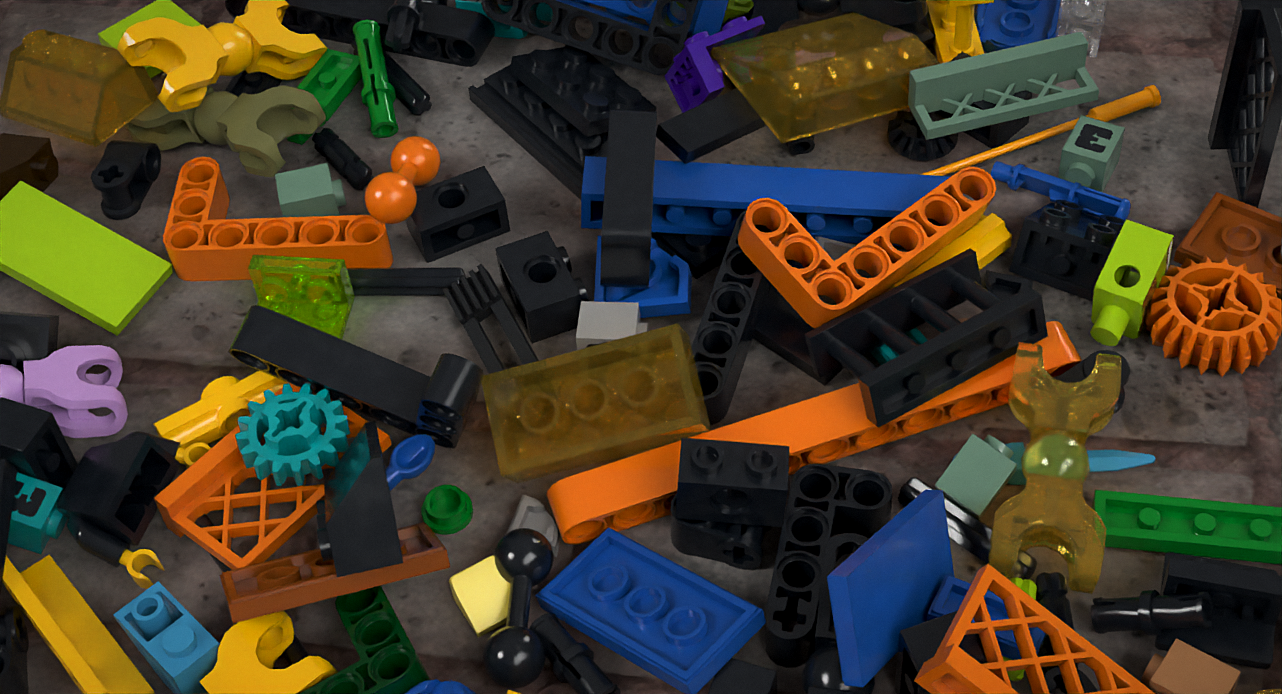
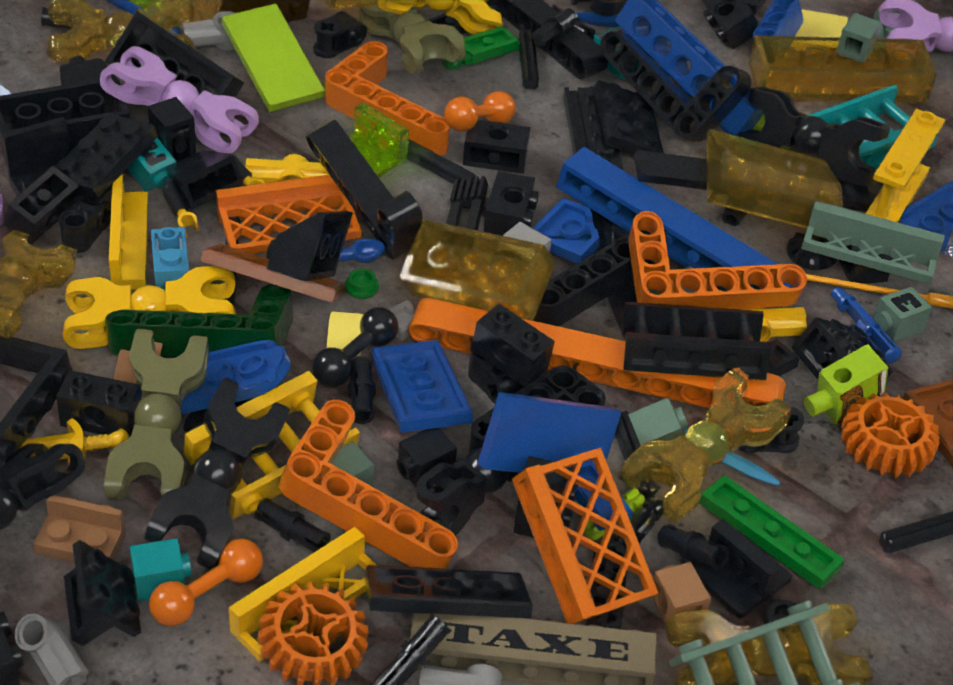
camera: 25 degrees right, 5 degrees down
teal gear [235,383,350,486] -> none
sand green brick [275,163,347,217] -> none
black axle [312,128,374,190] -> none
green pin [353,19,399,138] -> none
black beam [600,109,657,289] -> none
dark purple bracket [664,16,765,113] -> none

